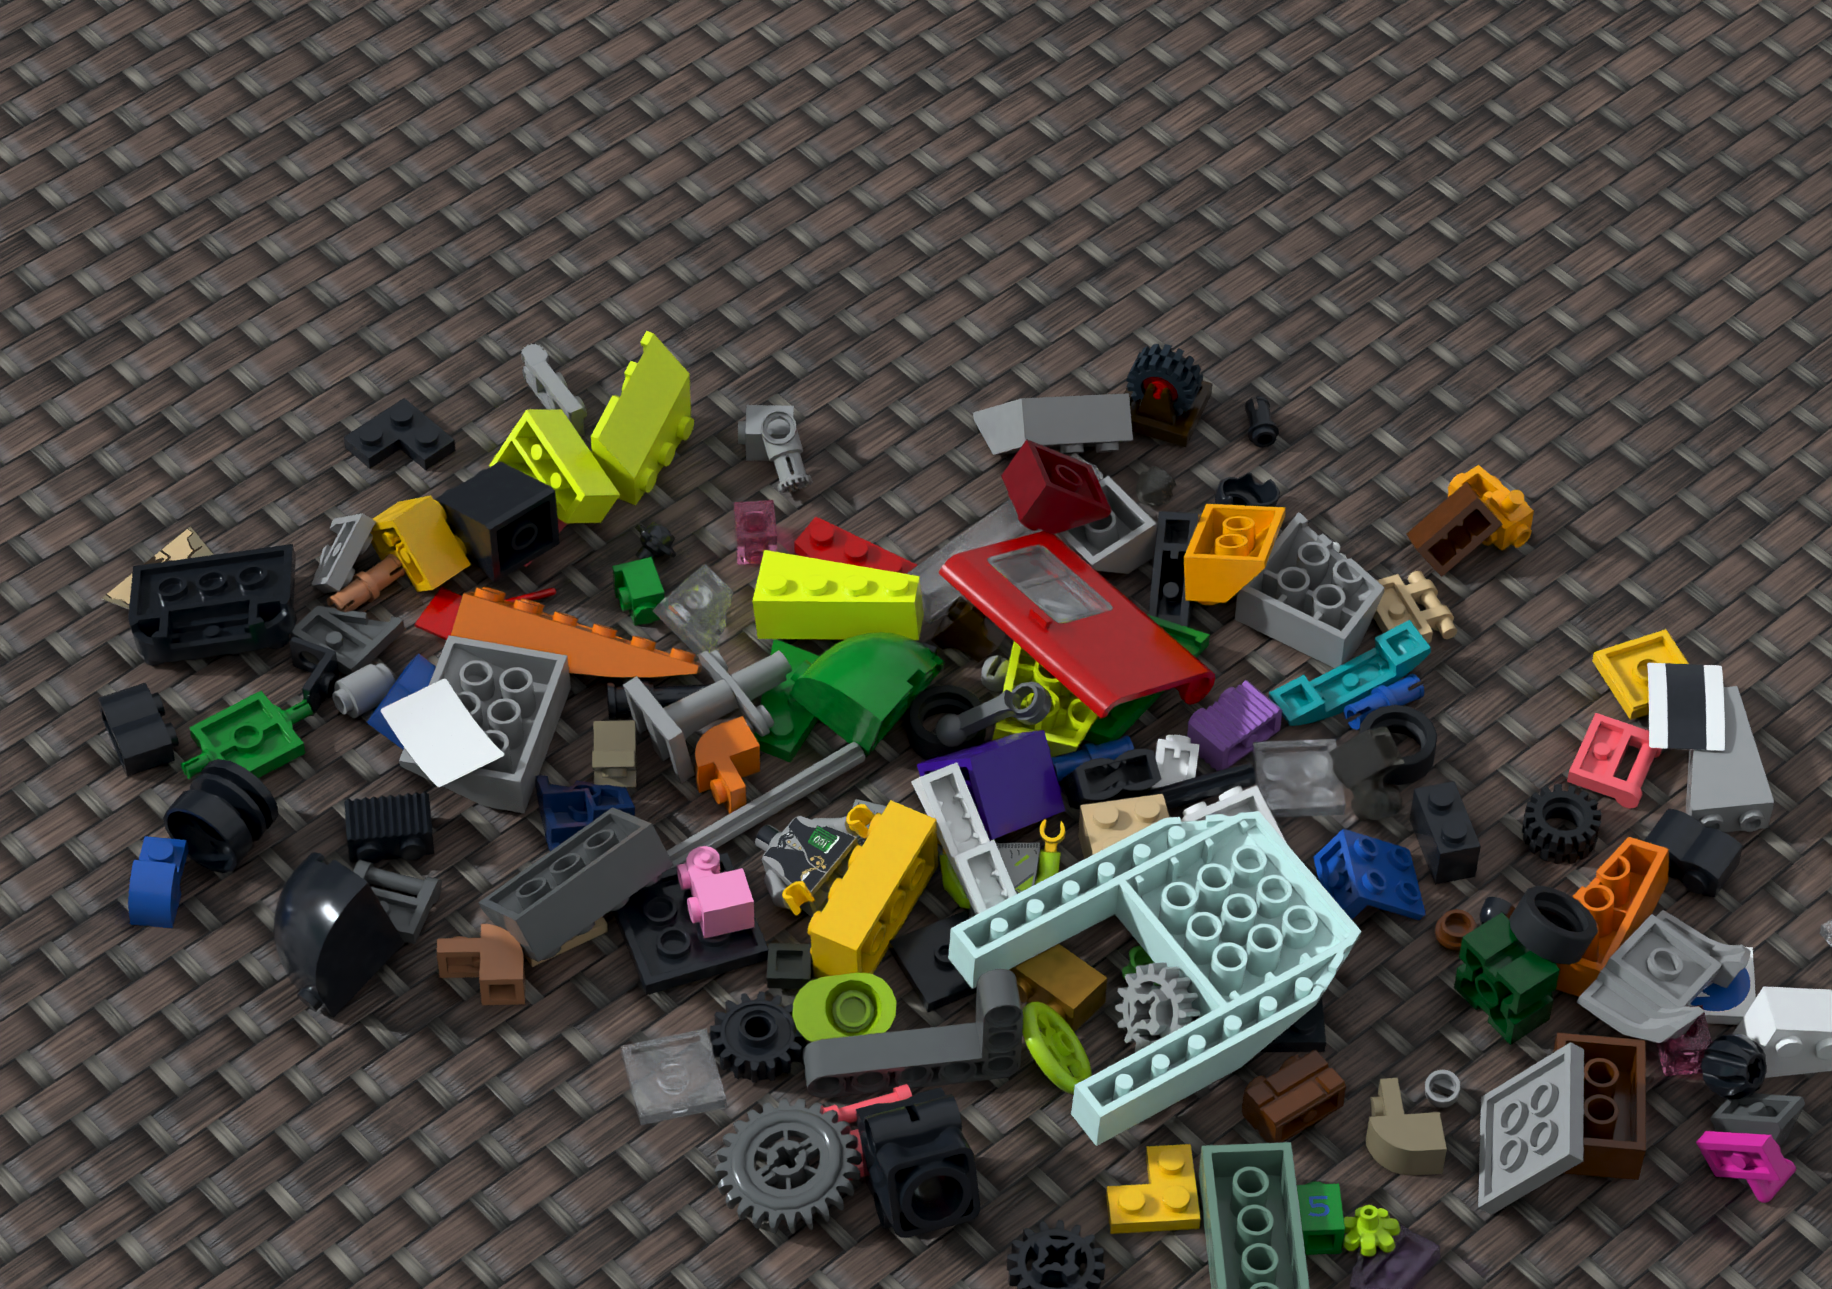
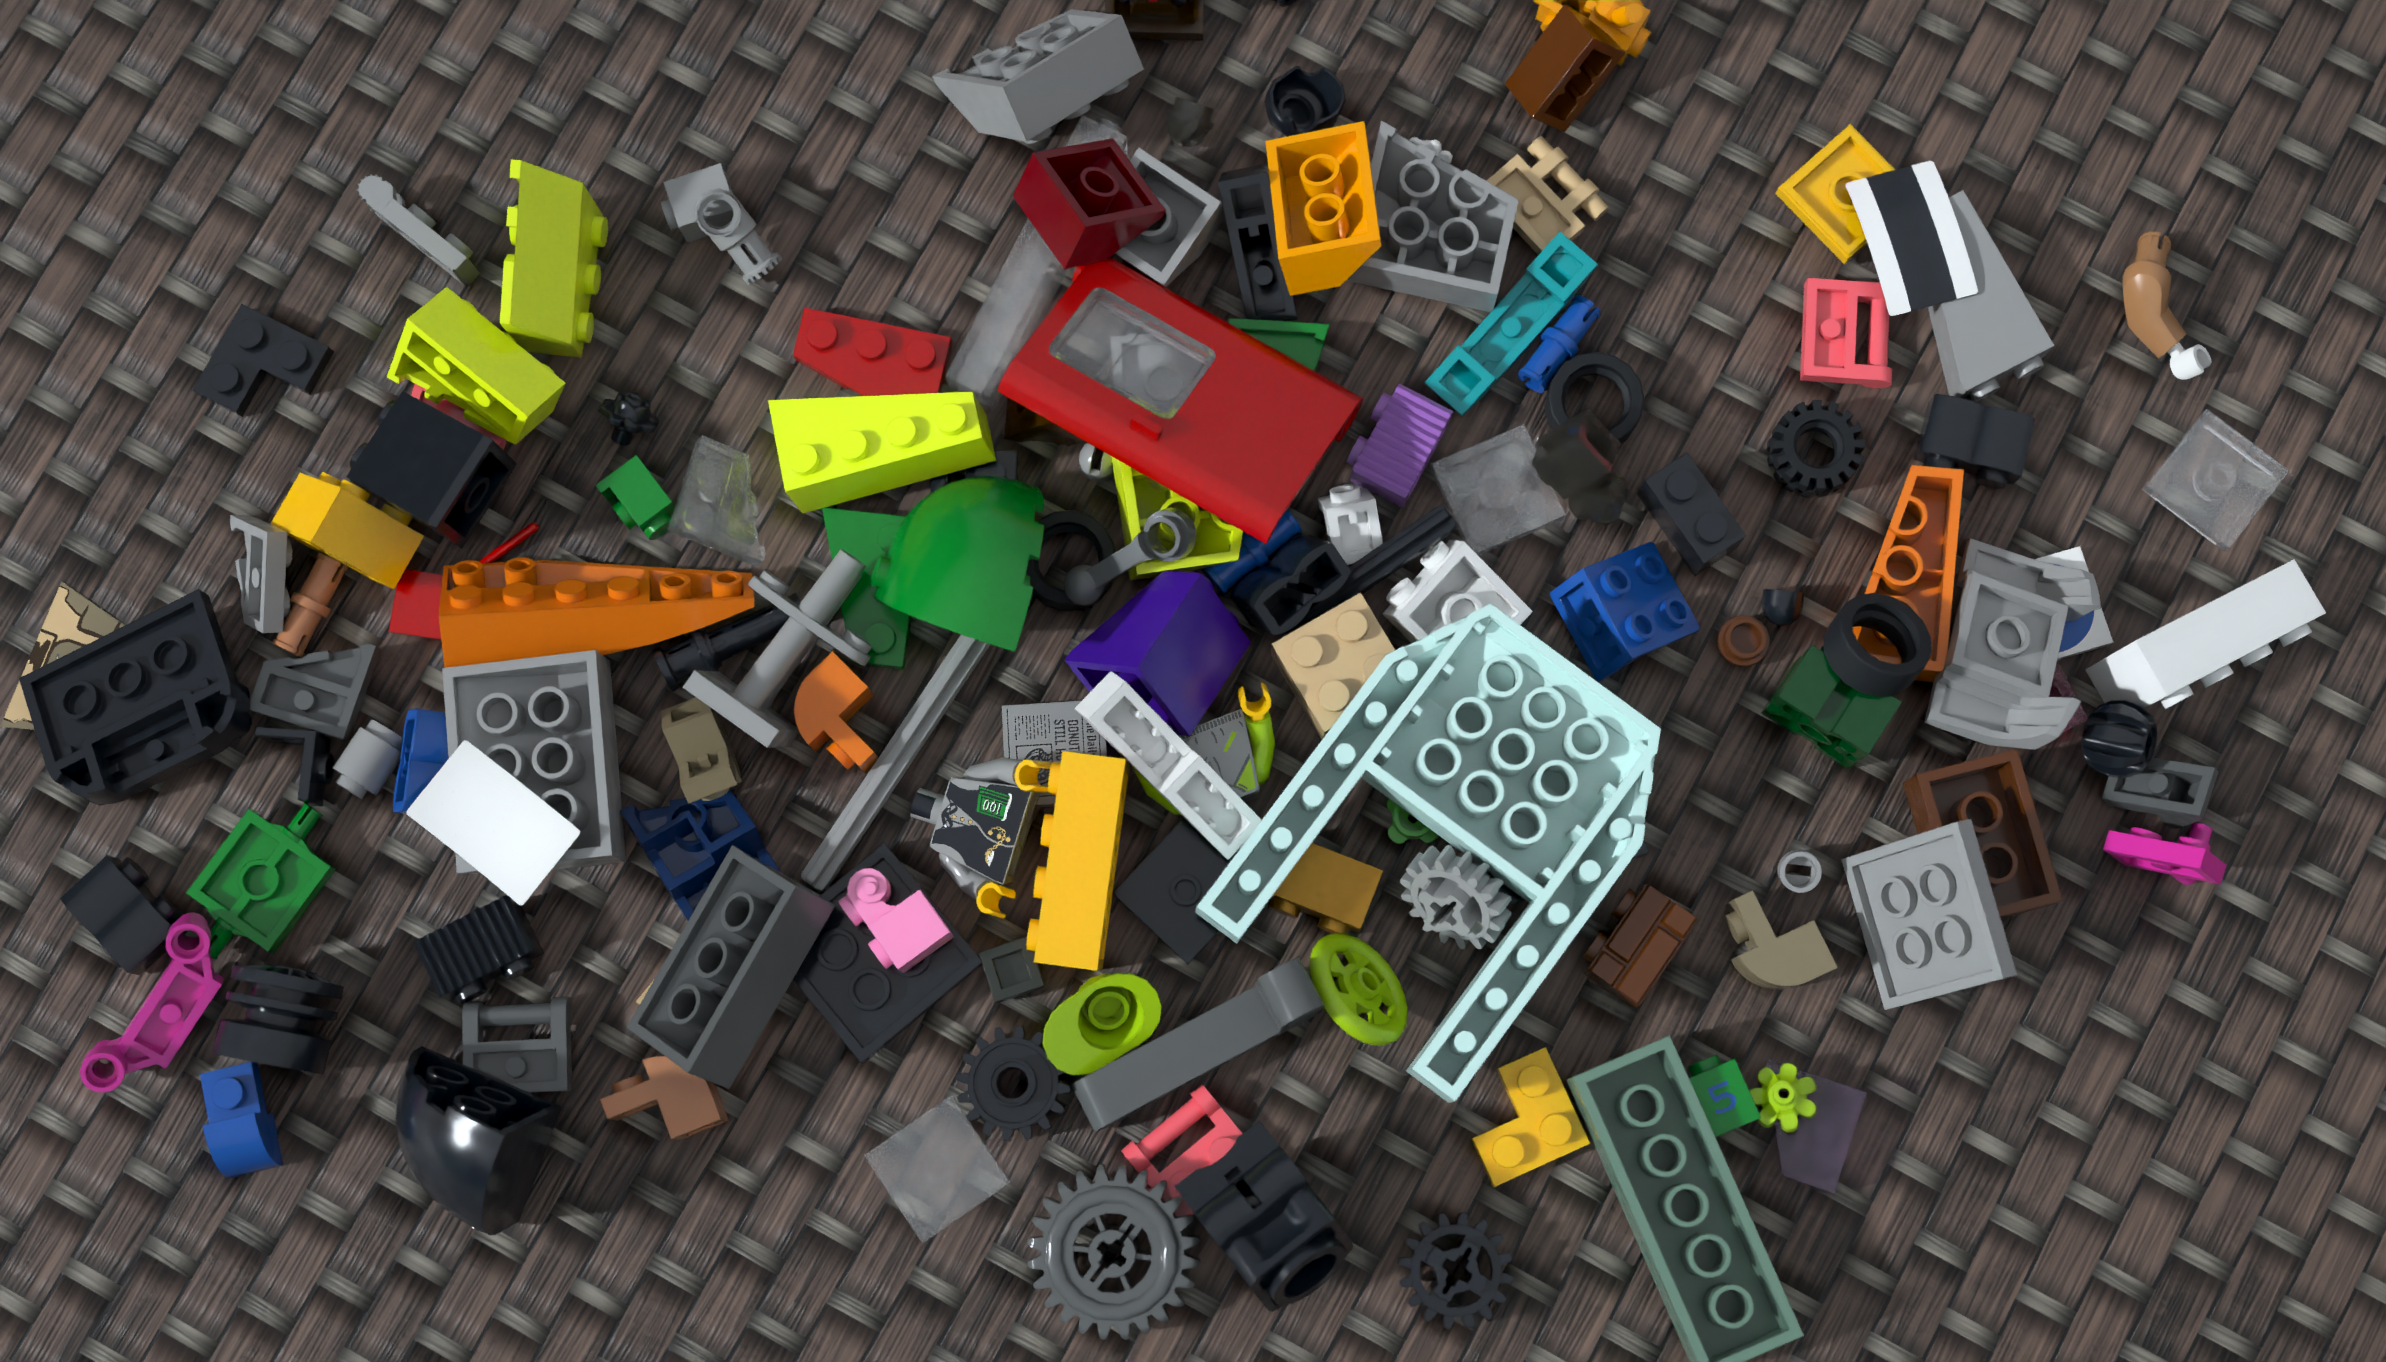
camera: 15 degrees left, 30 degrees up
clear pink brick [734,500,777,565] -> none
none -> dark pink plate [80,913,224,1093]

